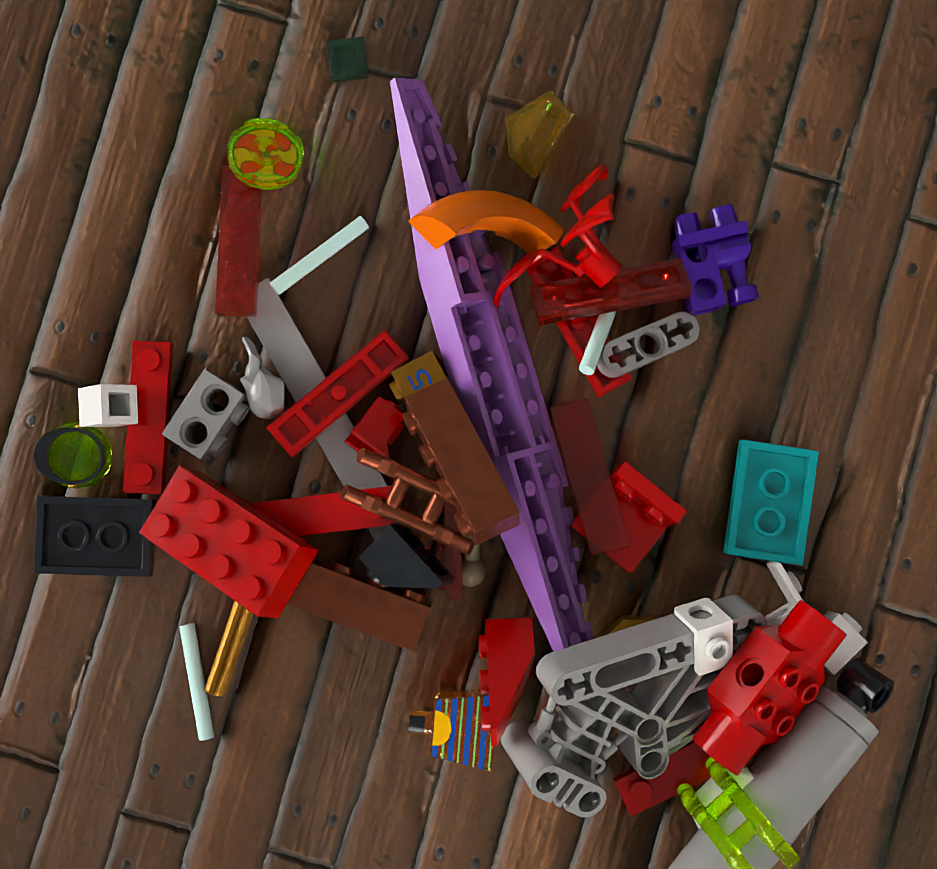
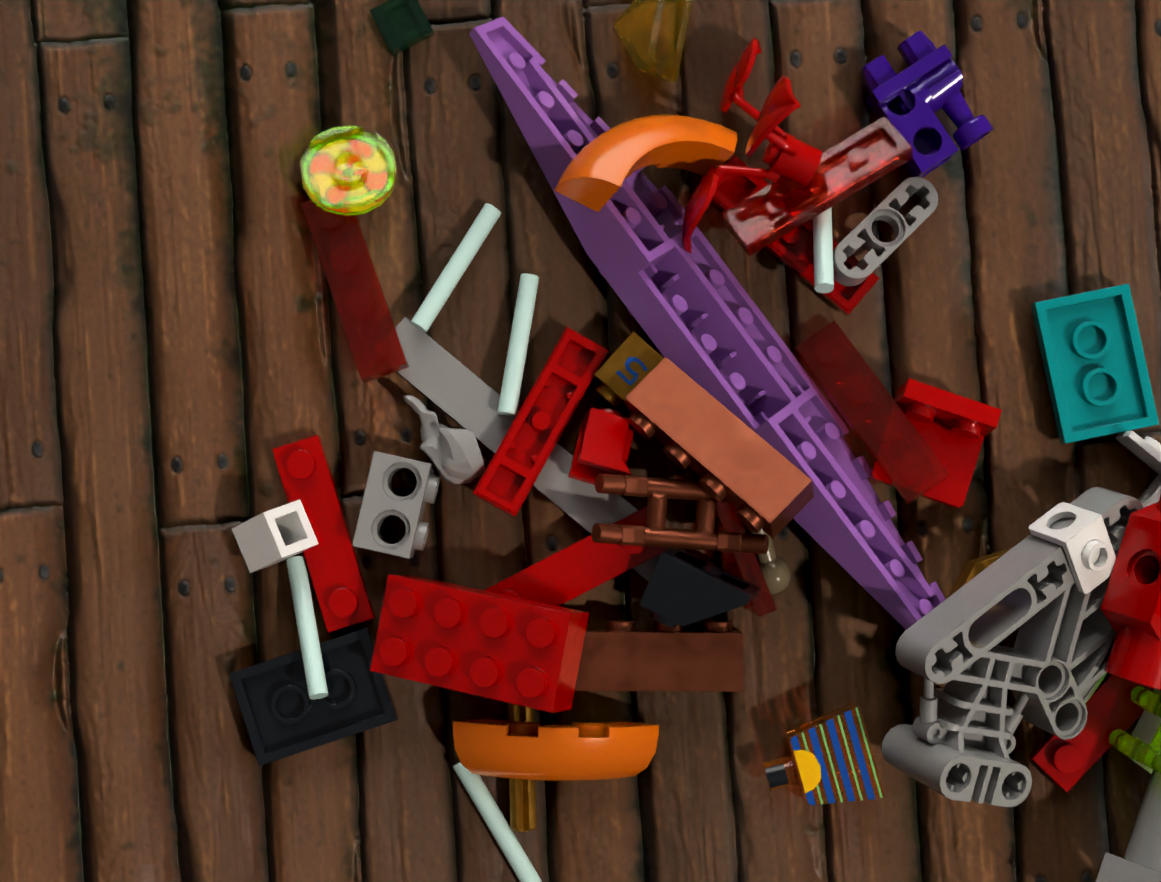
camera: 20 degrees left, 0 degrees up
clear neon green piece [33,422,112,488] -> none
red slope [478,617,535,746] -> none
none -> light aqua bar [286,556,328,699]
none -> orange brick [453,718,659,781]
none -> light aqua bar [497,273,539,417]

